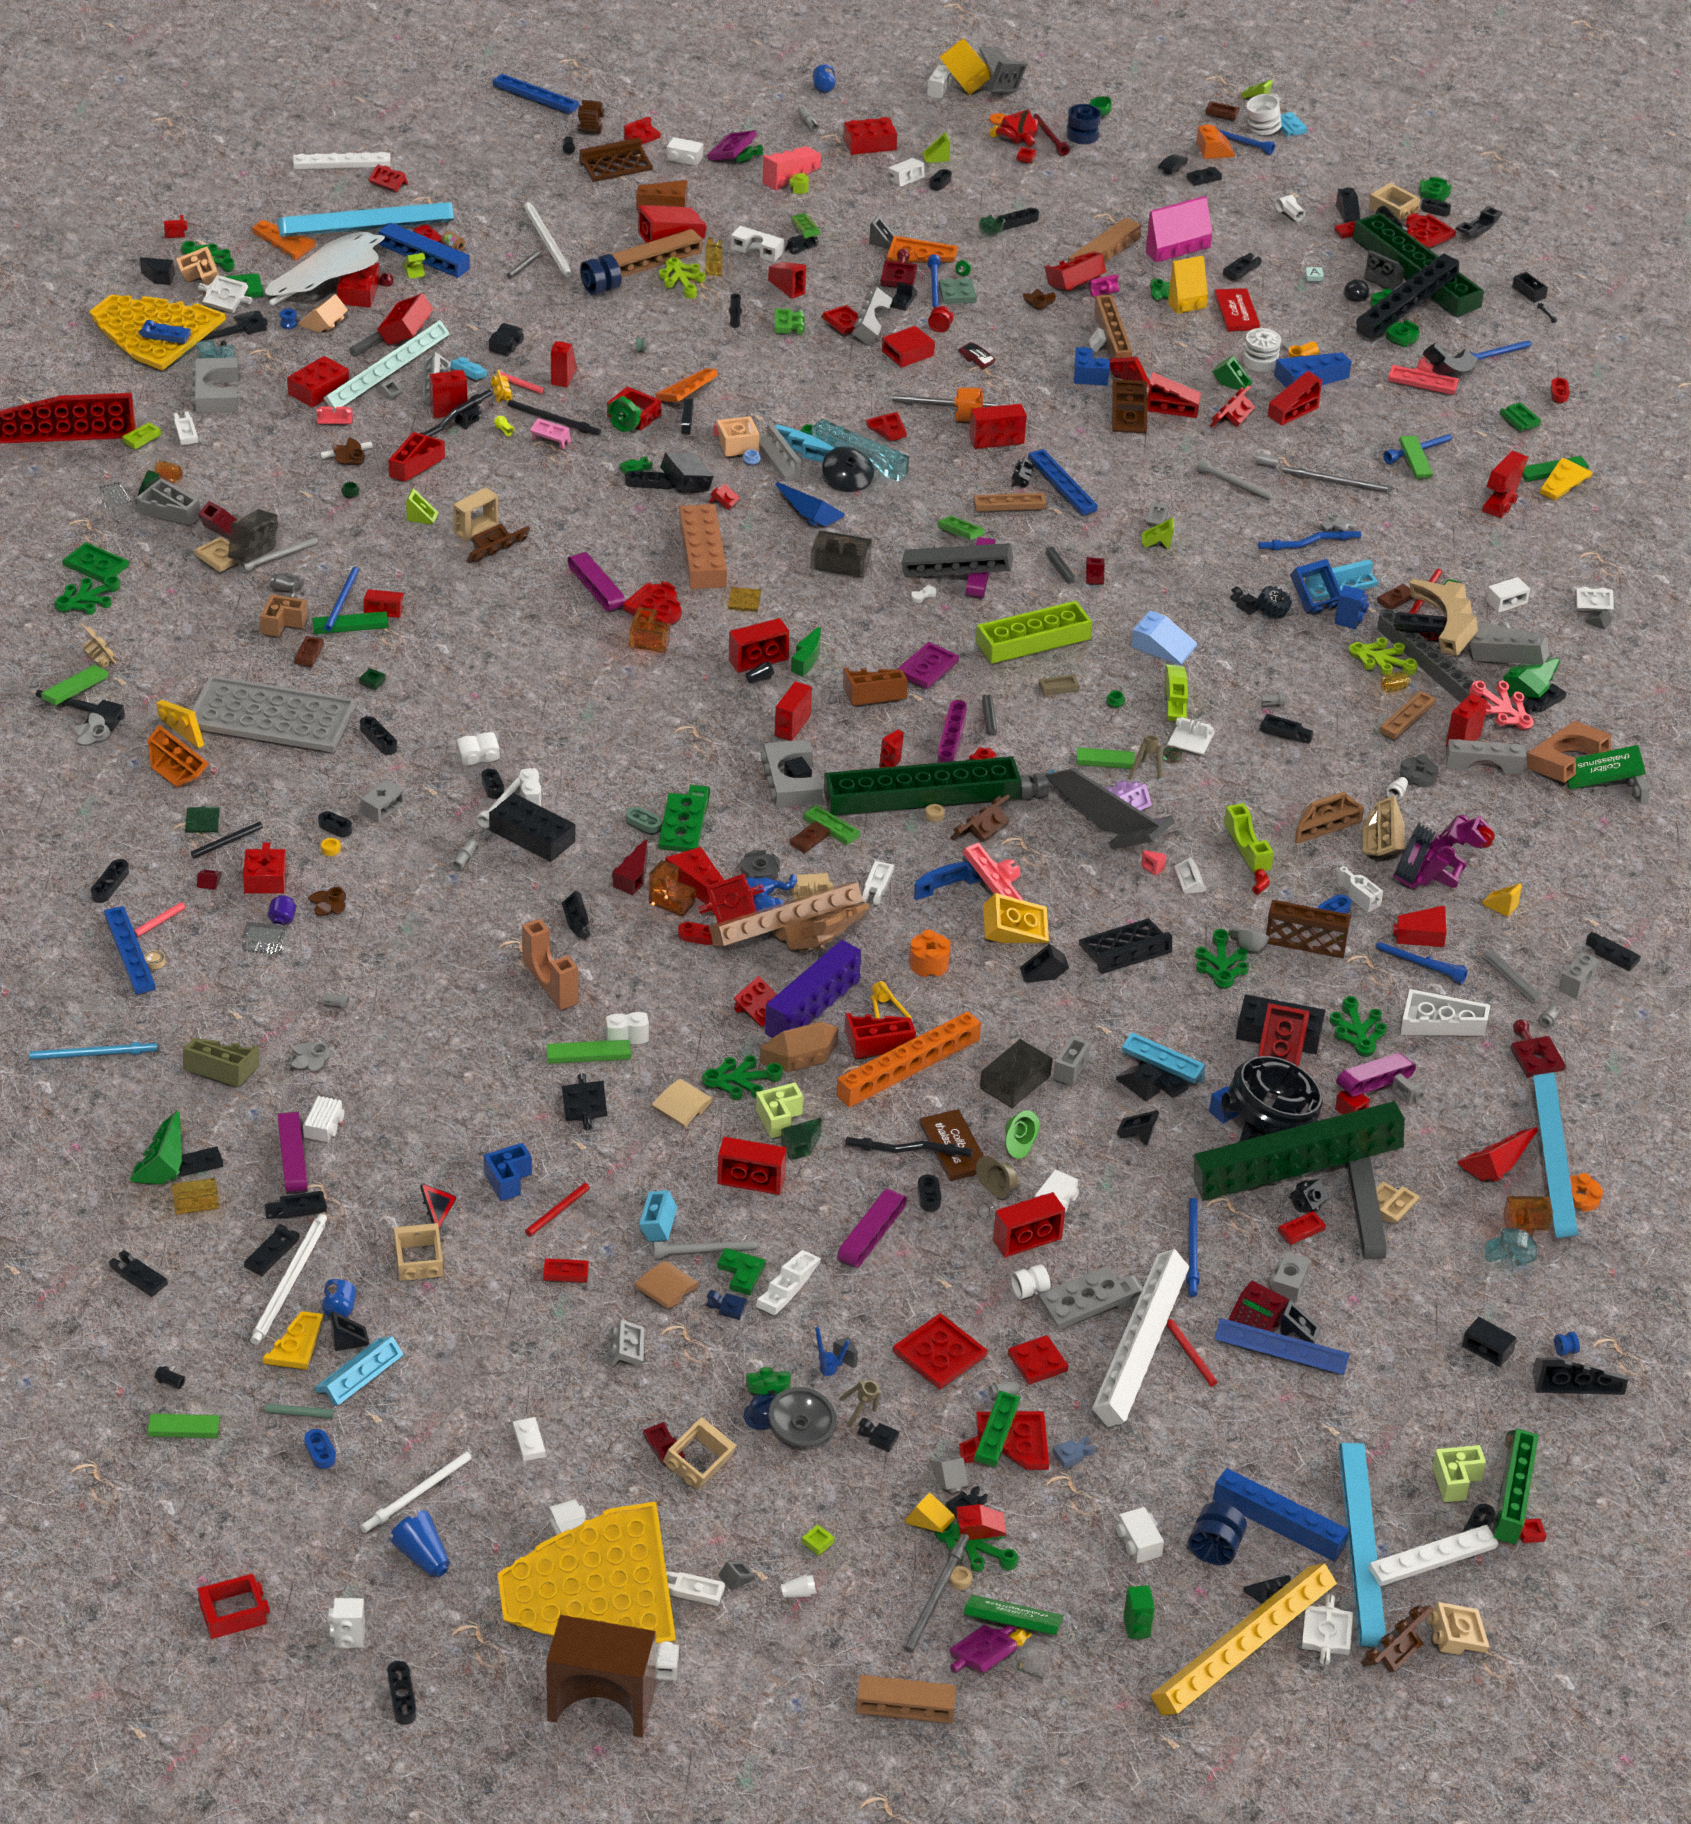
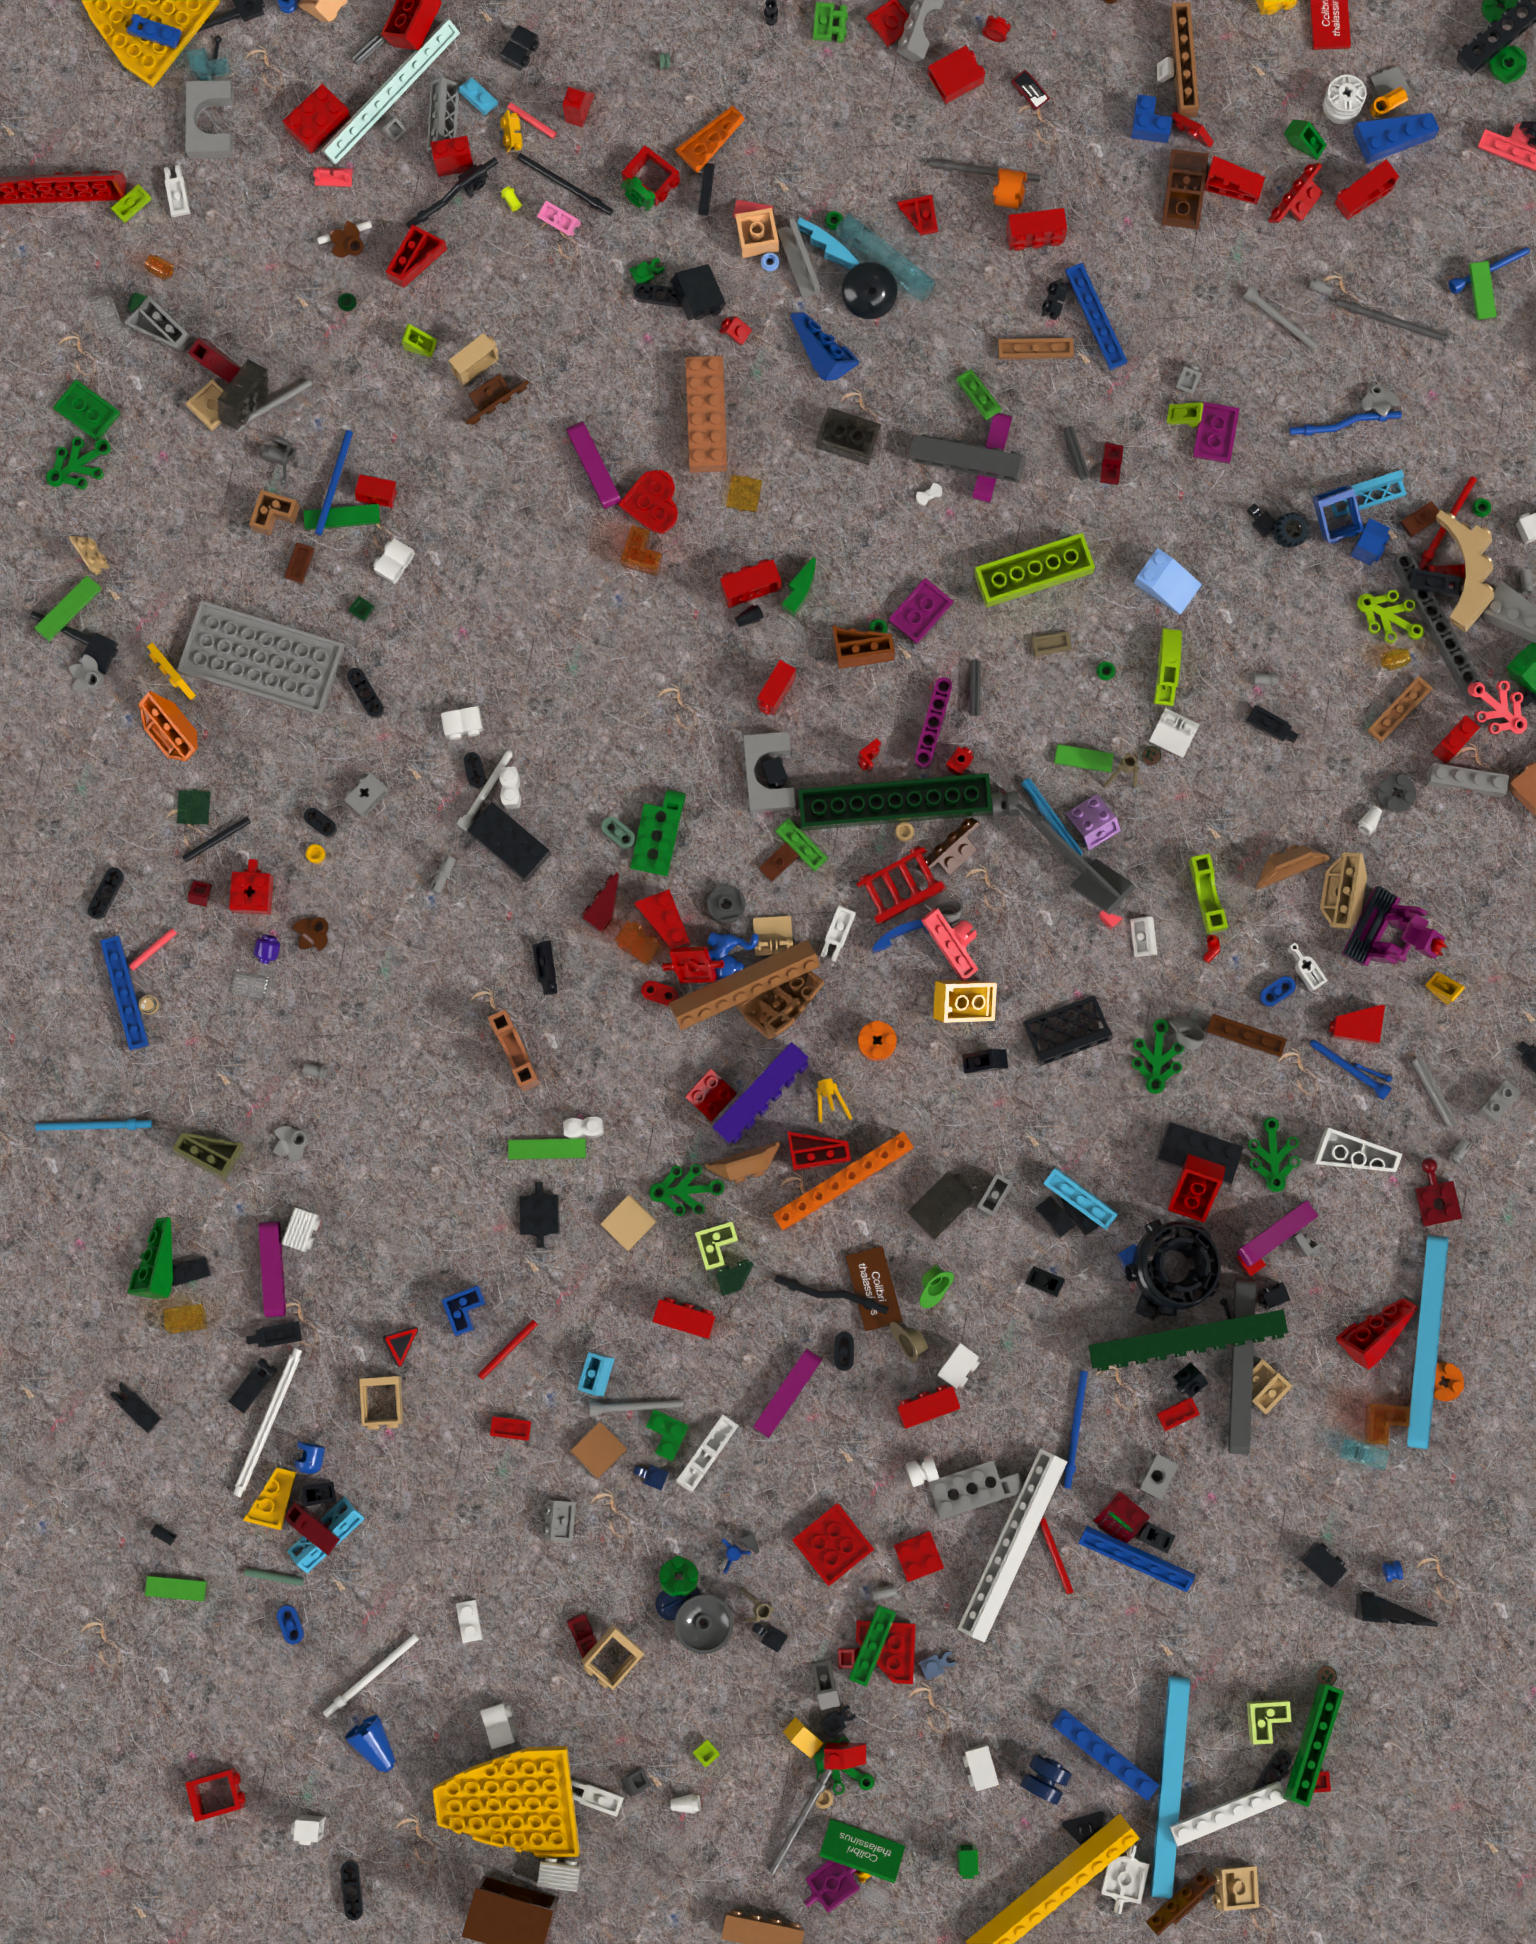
camera: 10 degrees right, 40 degrees up
none -> dark red slope [284,1502,340,1555]
none -> white brick [374,538,415,584]
none -> red fence [856,846,947,925]
none -> magenta plate [1193,402,1240,464]

